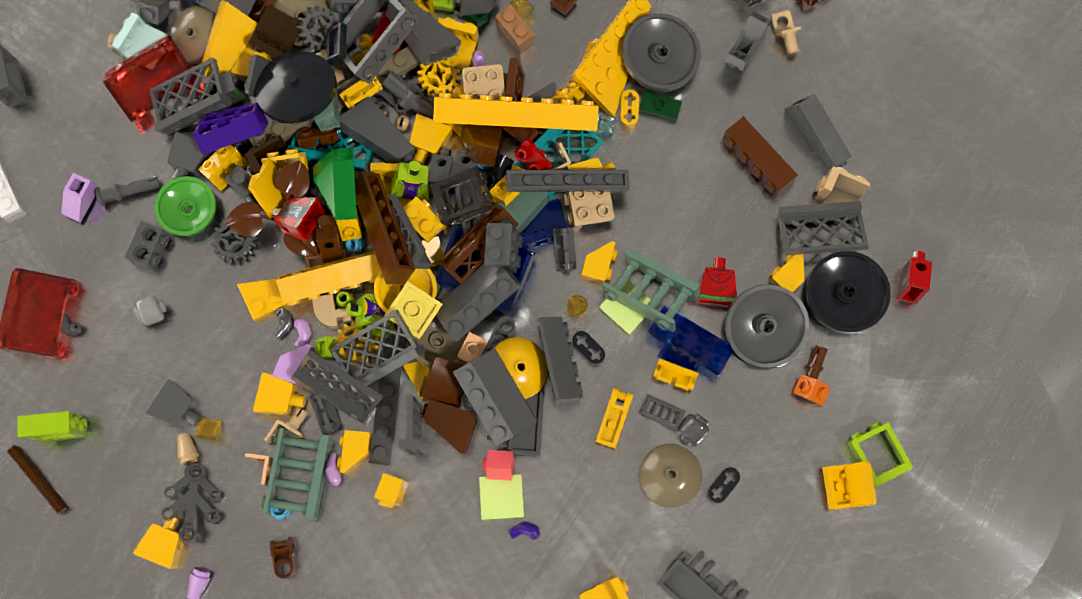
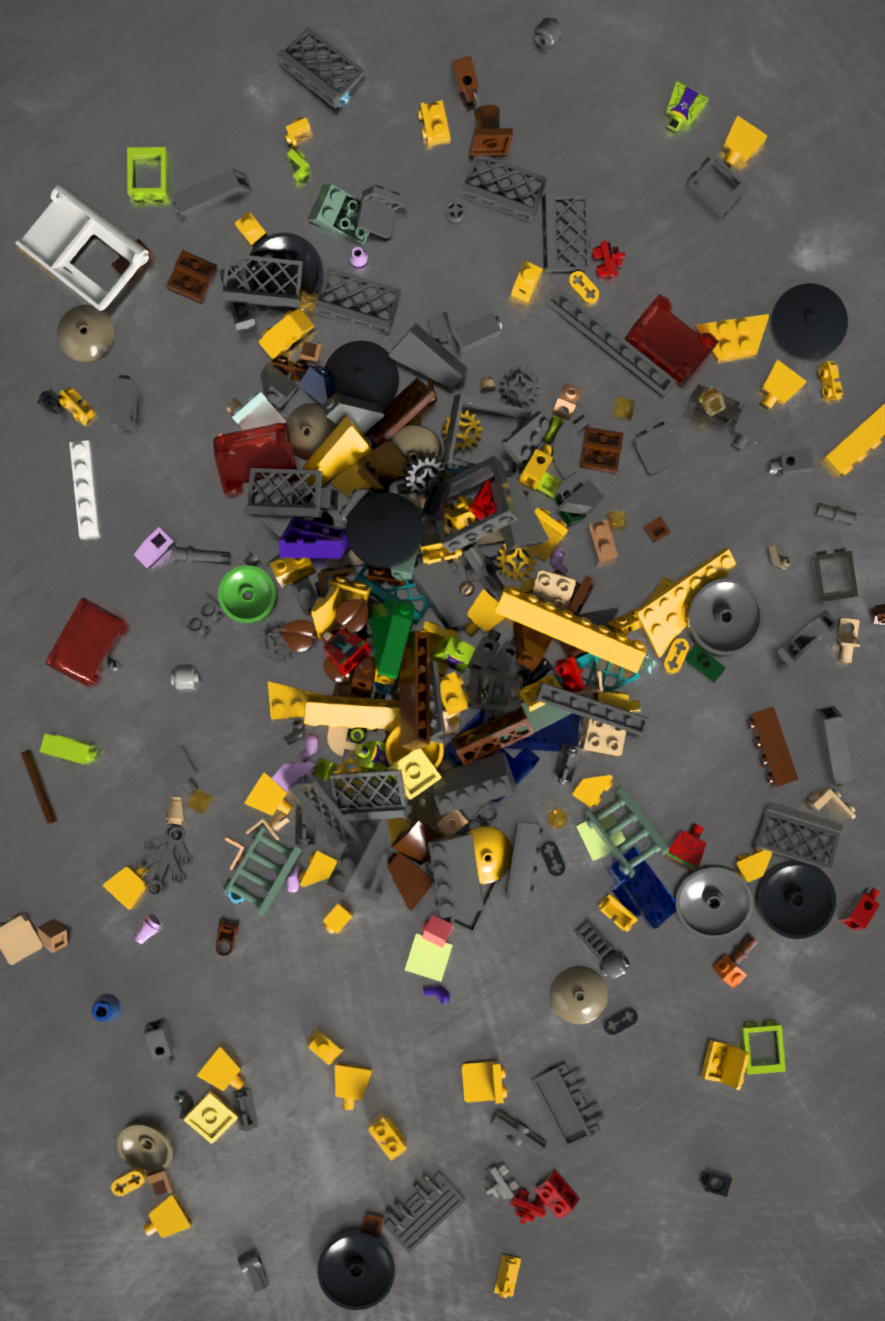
camera: 15 degrees right, 10 degrees up
dark grey bracket [484,223,523,273] -> none
yellow plate [595,387,634,449] -> none

